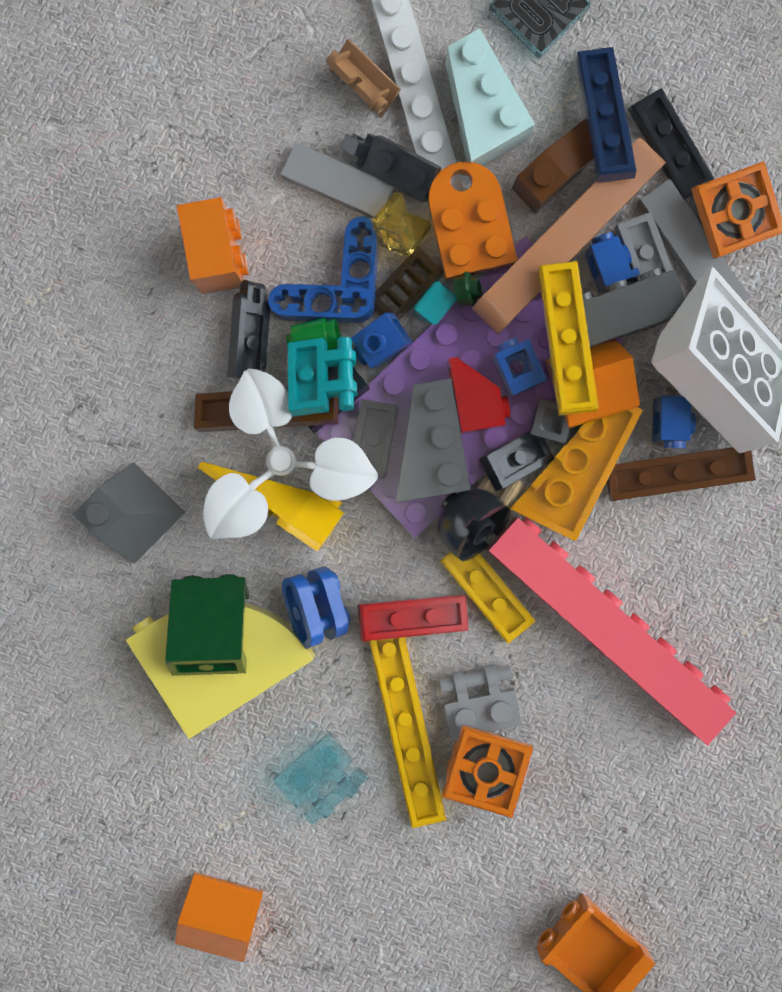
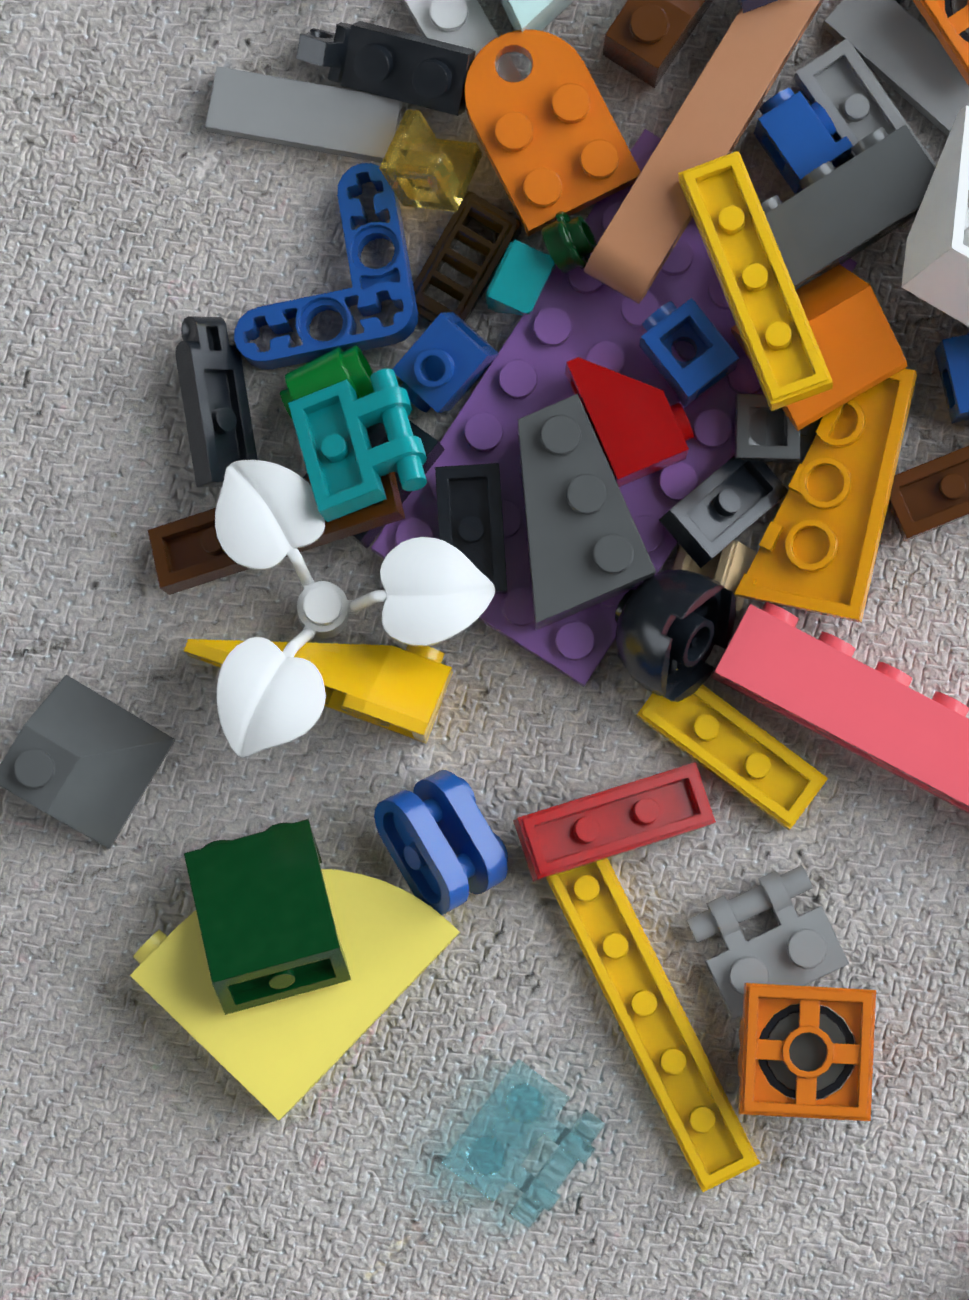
camera: 10 degrees left, 5 degrees down
orange brick [176,197,249,294] -> none

